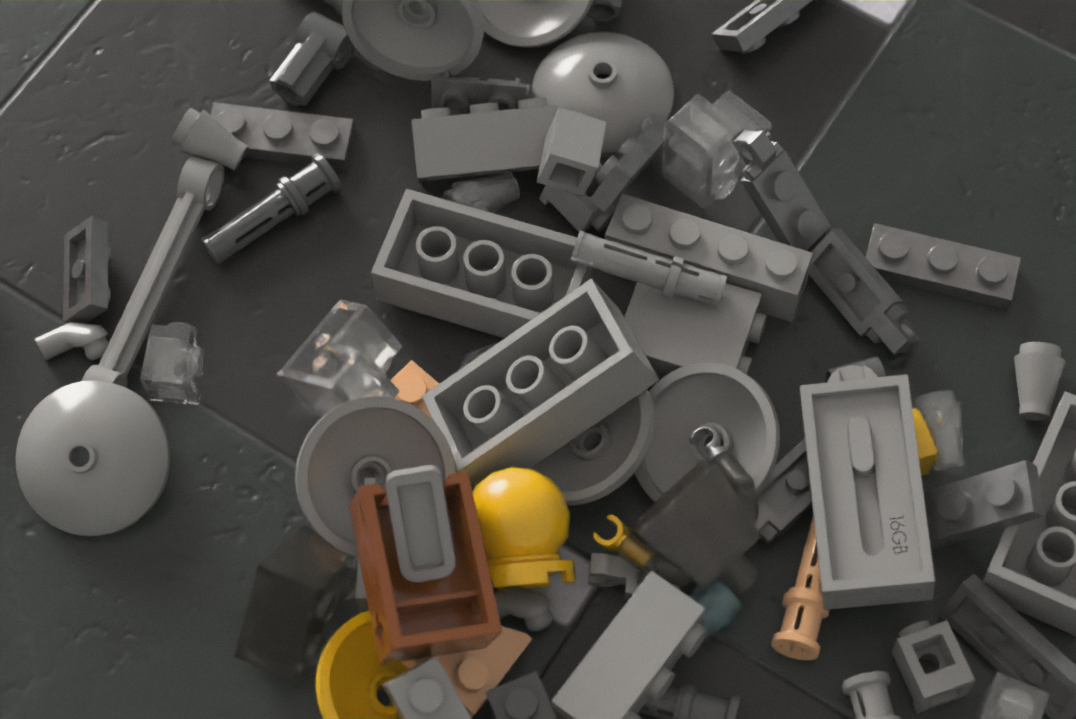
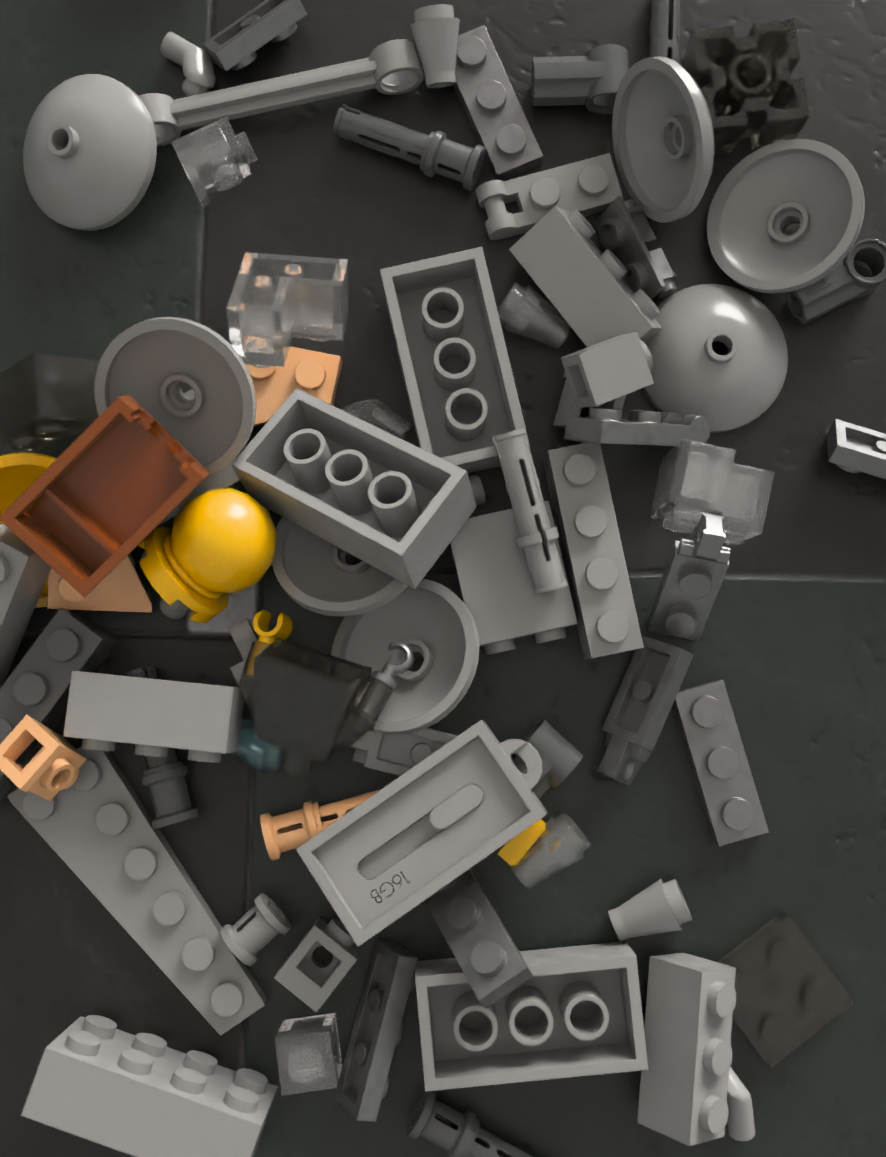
camera: 55 degrees right, 20 degrees up
light grey piece [386,465,455,582] -> none
none -> light grey plate [475,153,624,240]

